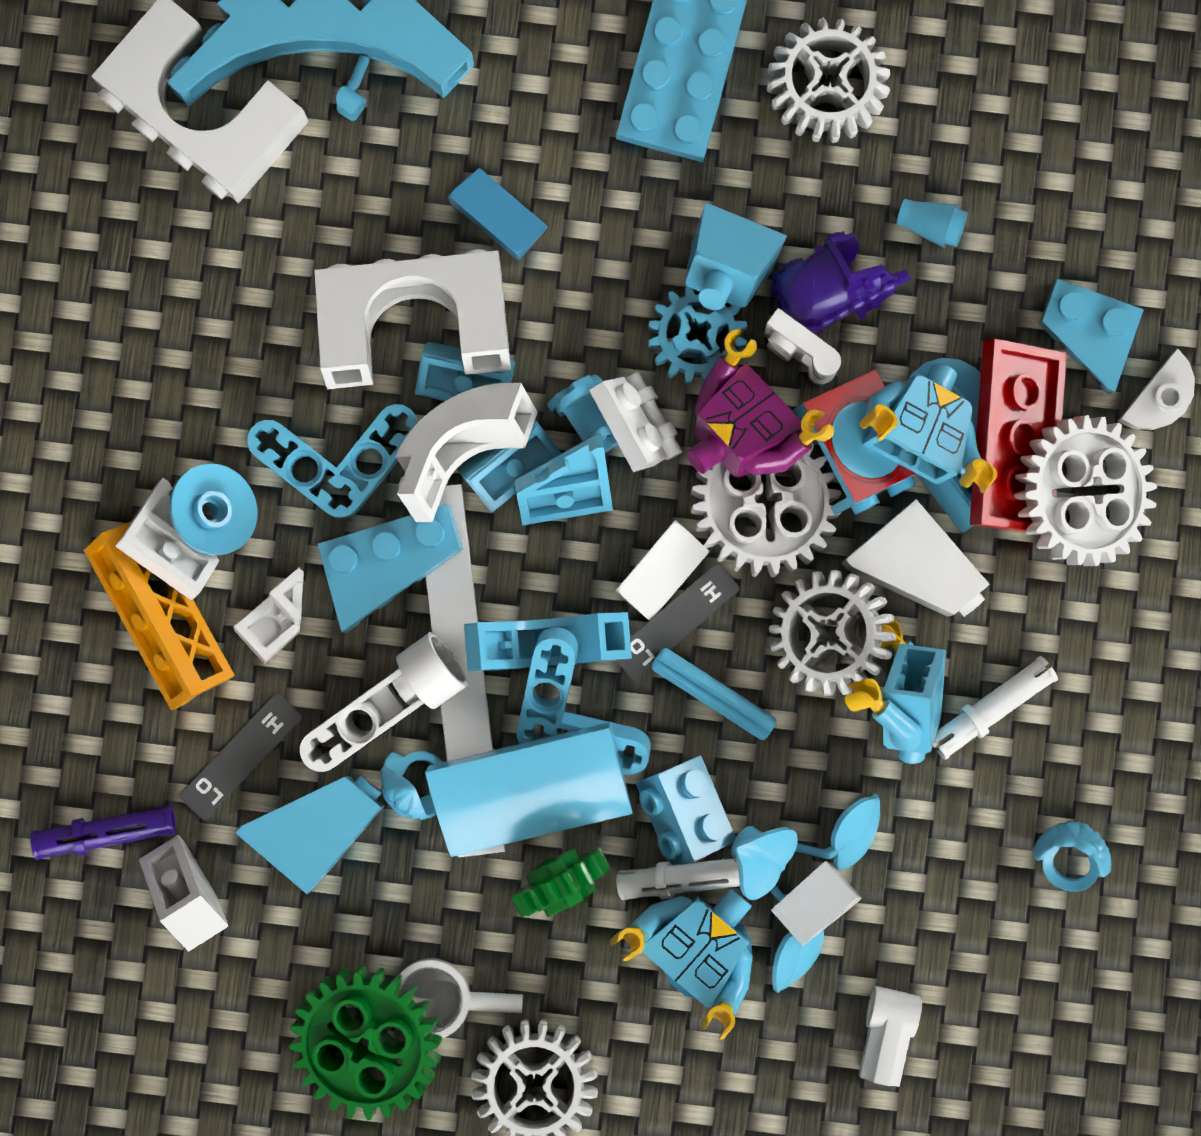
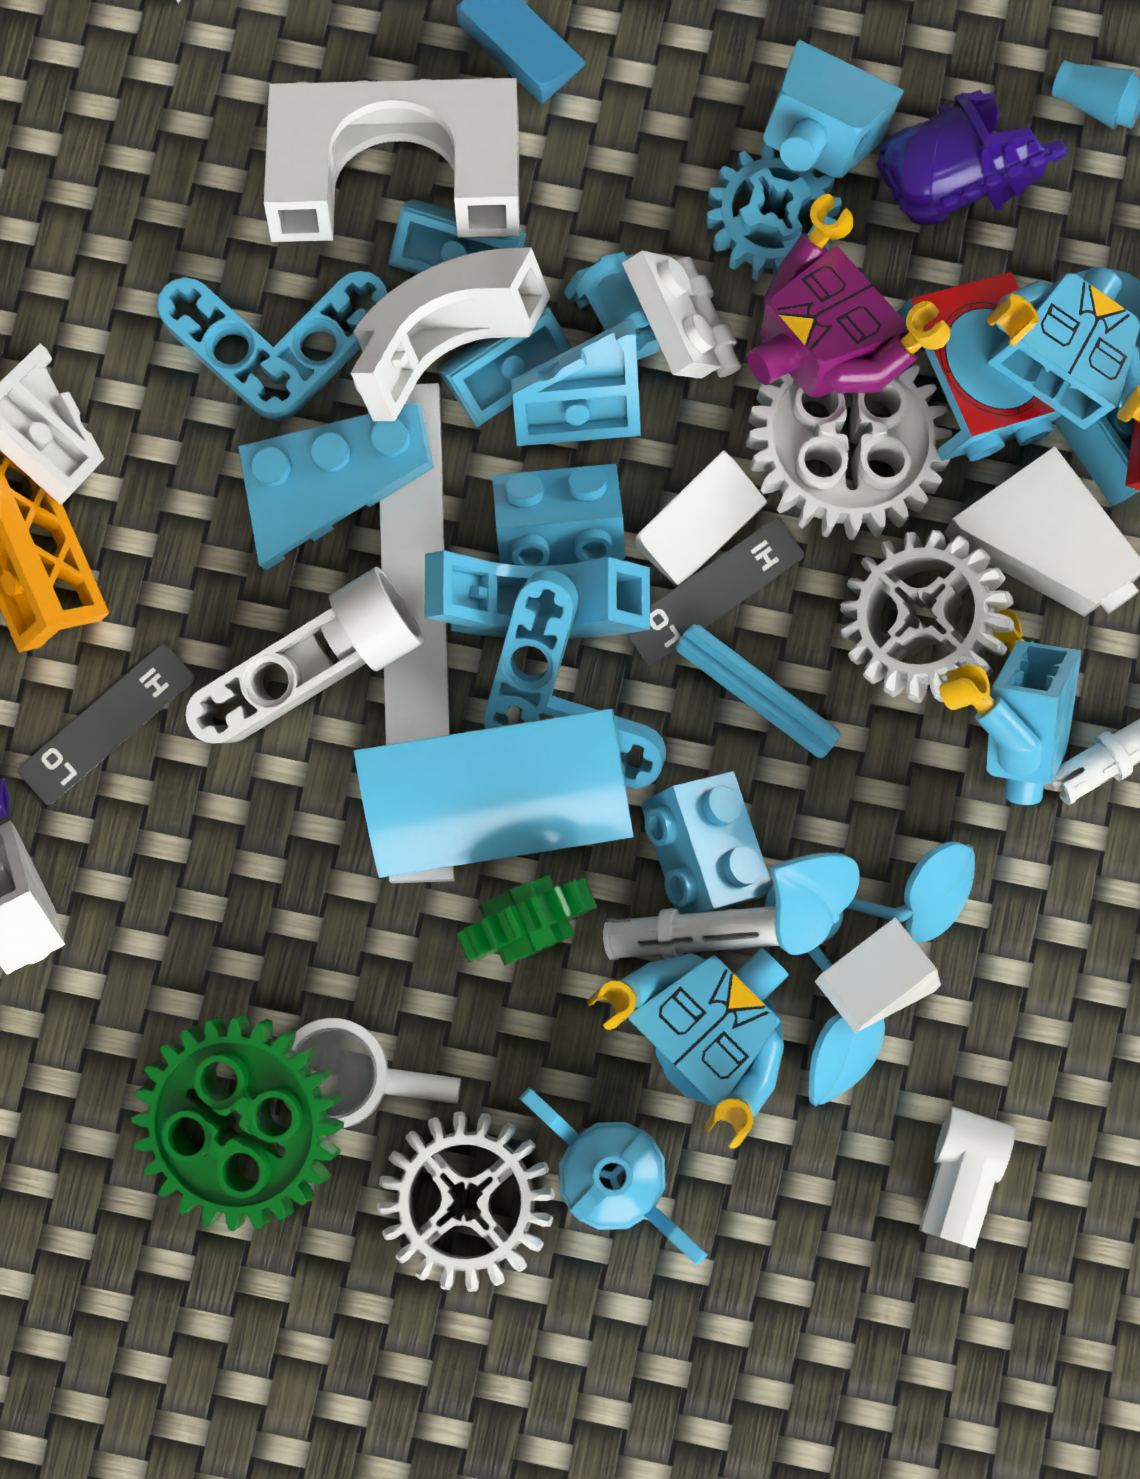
camera: 10 degrees right, 5 degrees down
medium azure dish [169,464,258,556] -> none
white slope [234,568,304,664] -> none
medium azure slope [236,775,385,894] -> none
medium azure piece [380,751,443,820] -> none
white plate [763,308,841,386] -> none
none -> medium azure bracket [492,464,625,566]
none -> medium azure helmet [519,1087,707,1266]

